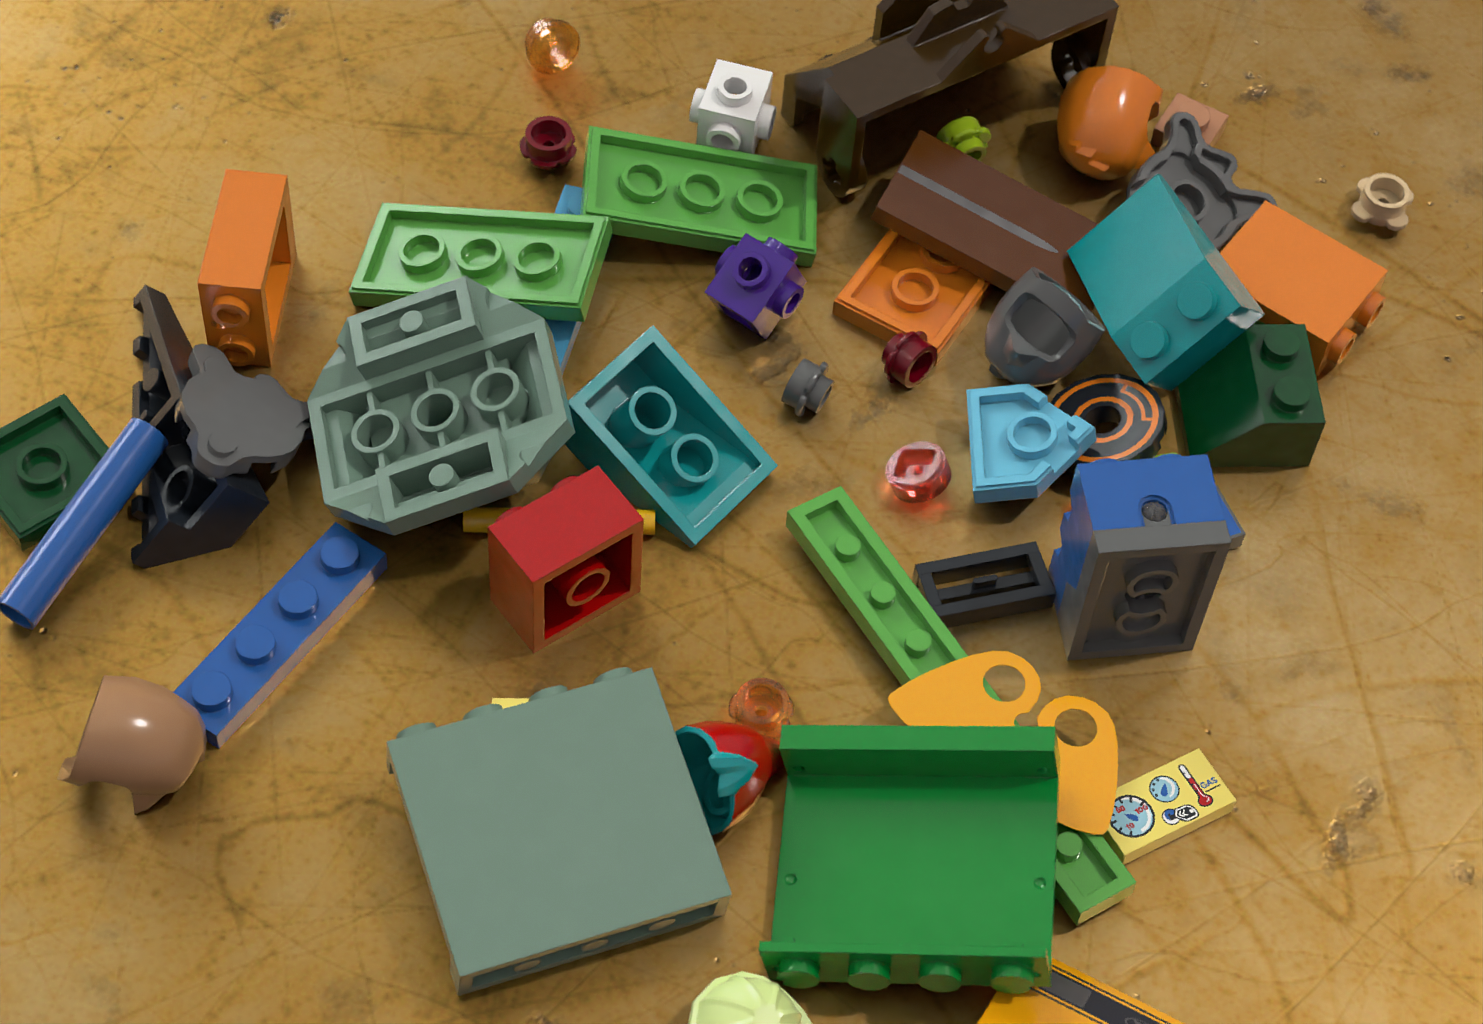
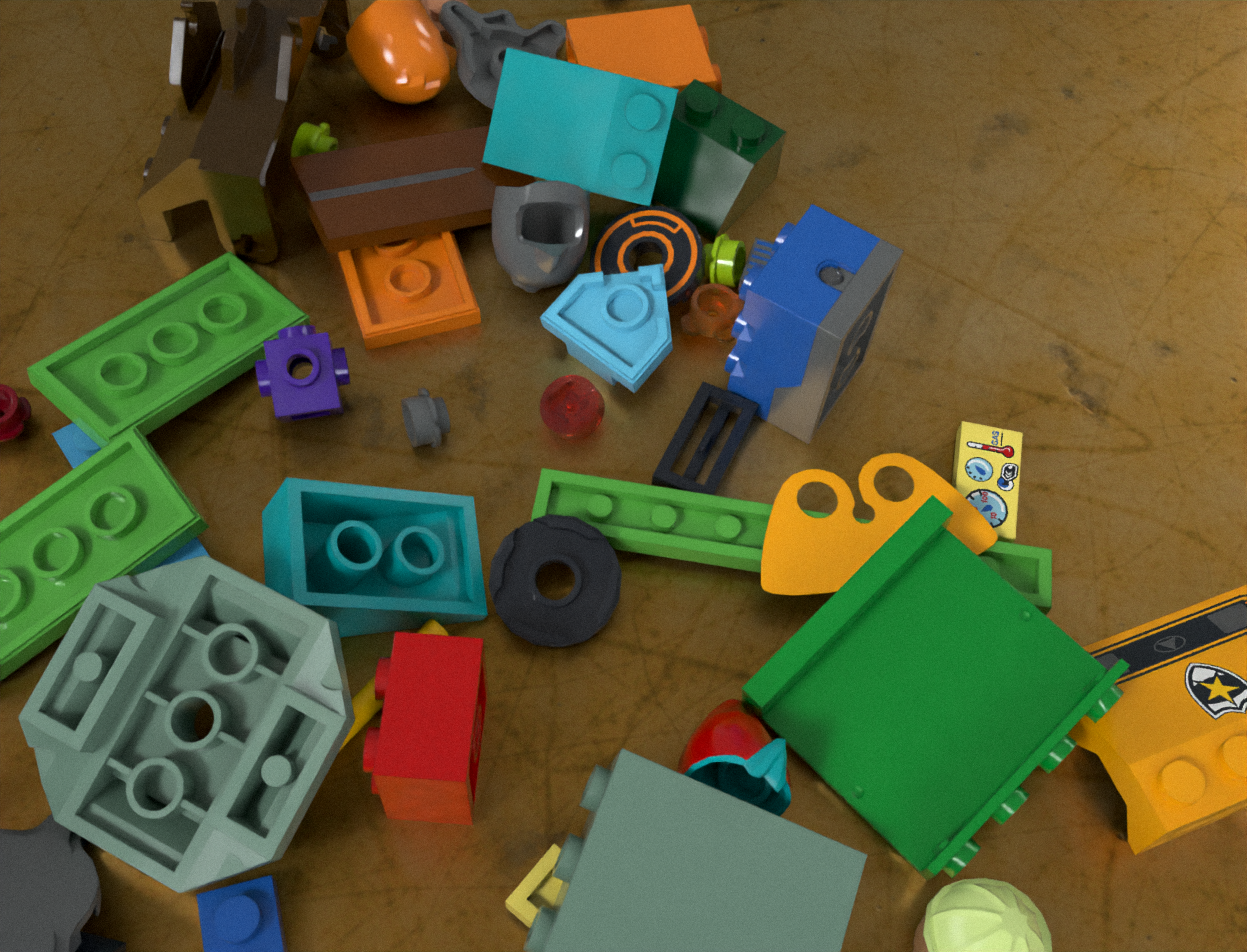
camera: 50 degrees left, 5 degrees up
white brick [689,59,777,154] -> none
clear orange plate [728,678,794,739] -> none
dark red plate [881,331,937,388] -> none
none -> black tile [488,514,622,648]

